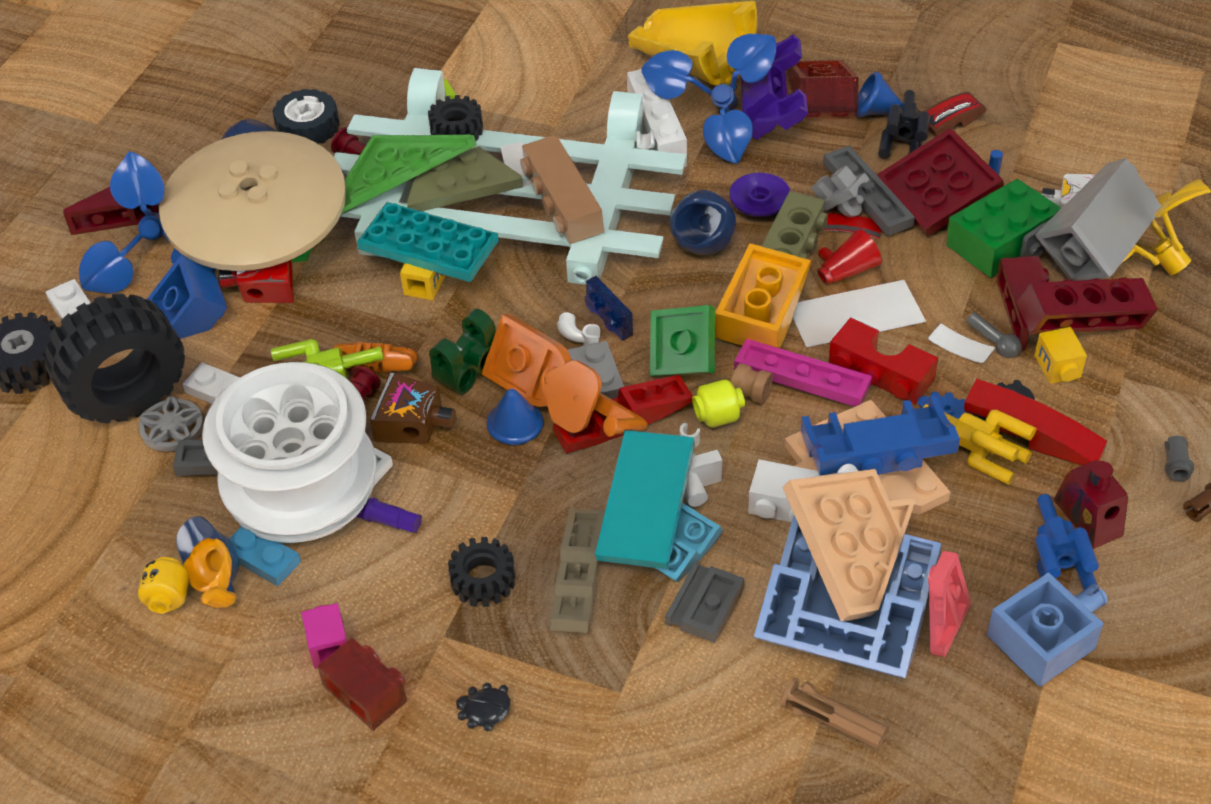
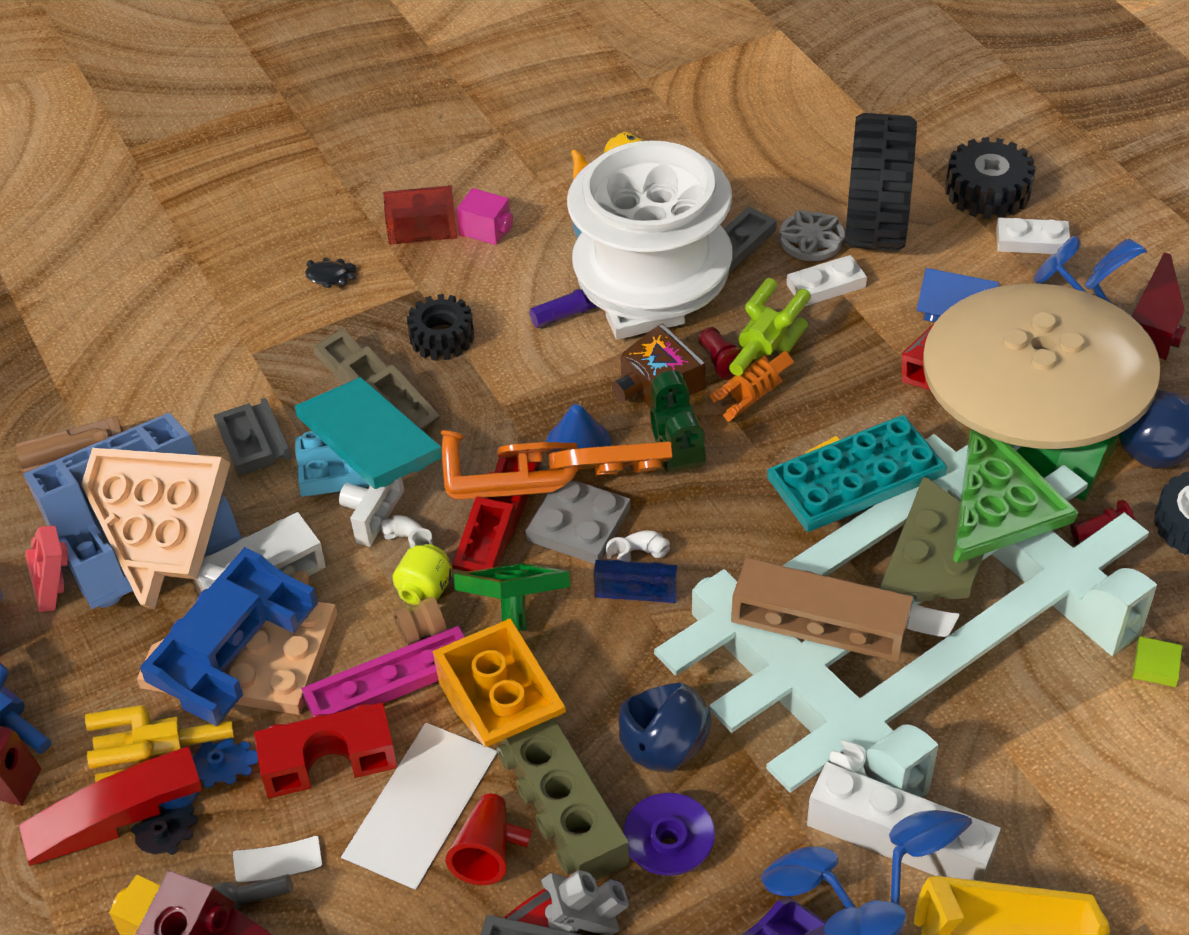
camera: 130 degrees right, 0 degrees up
black tyre [428,95,483,141] -> none

